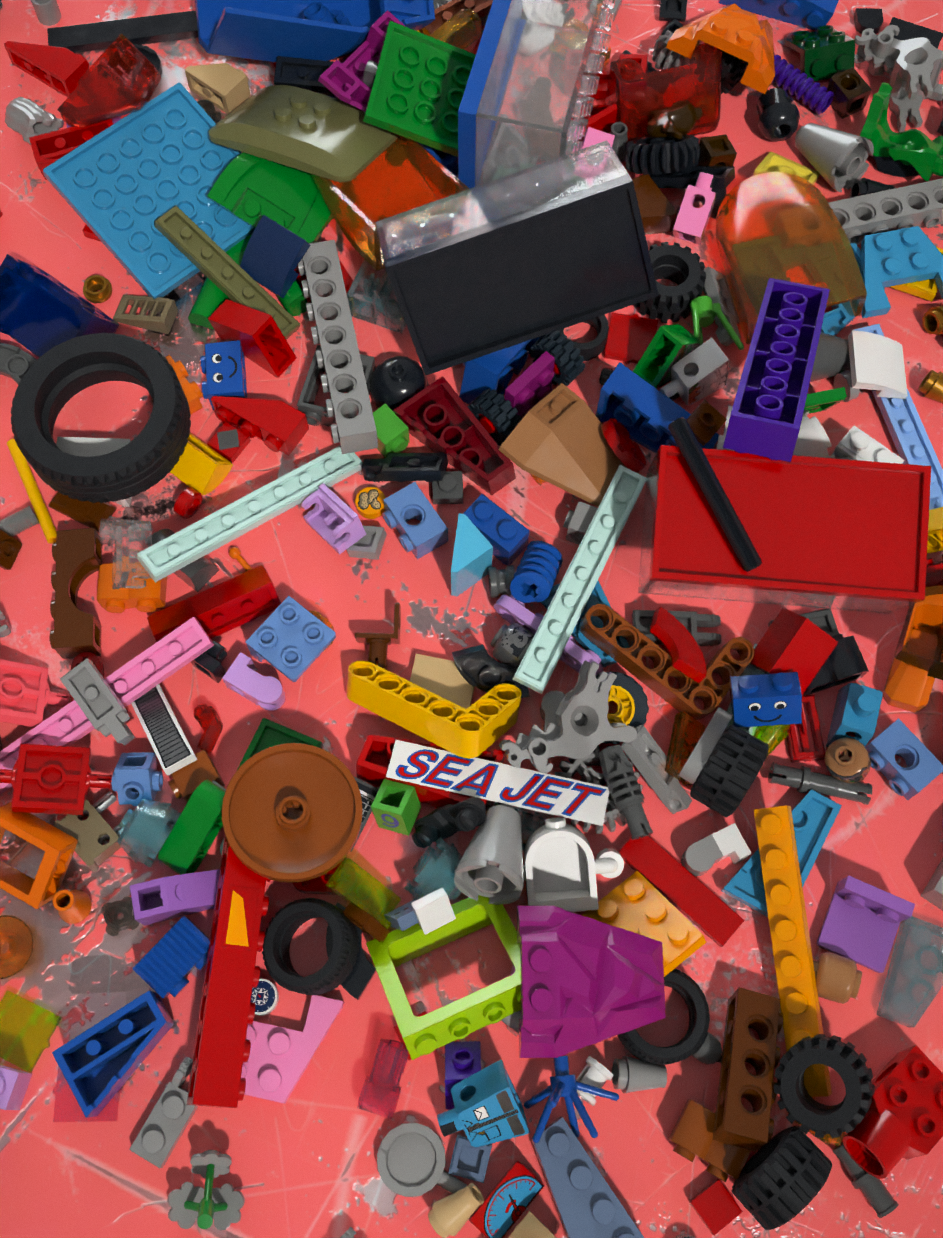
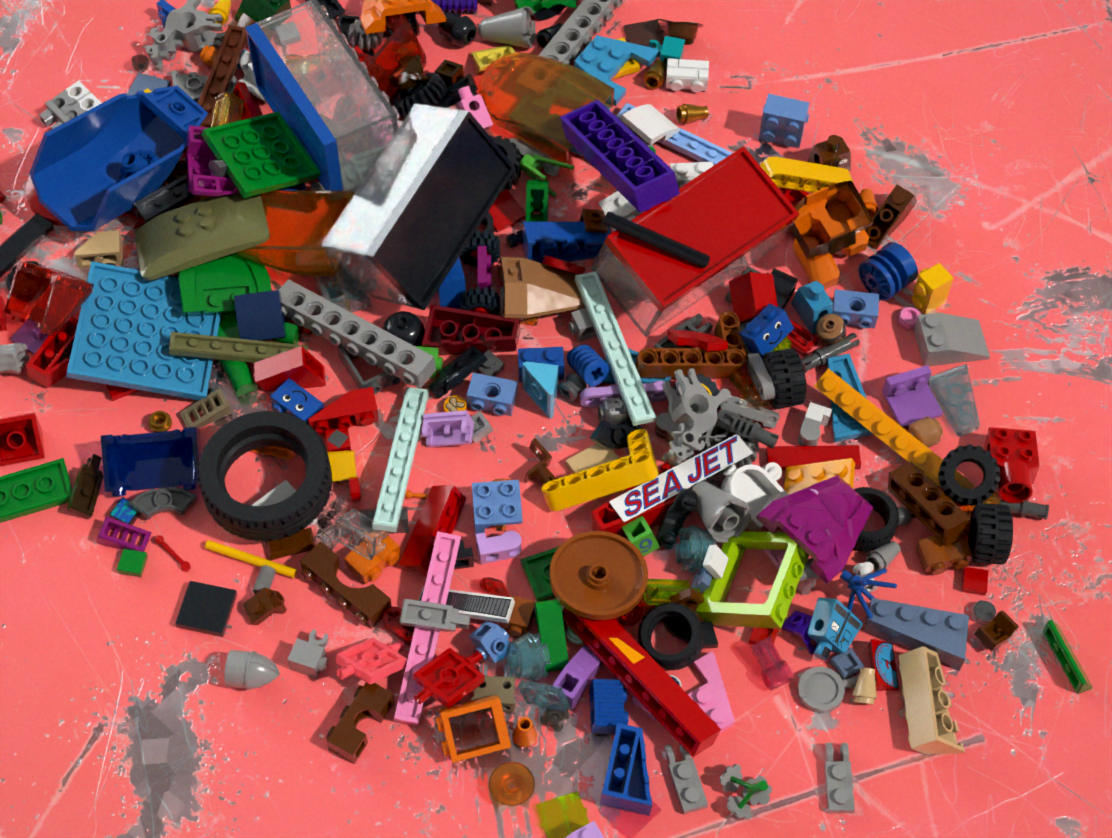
camera: 45 degrees left, 10 degrees down
white torso [660,338,729,405] -> none
none -> clear light blue plate [518,680,570,712]

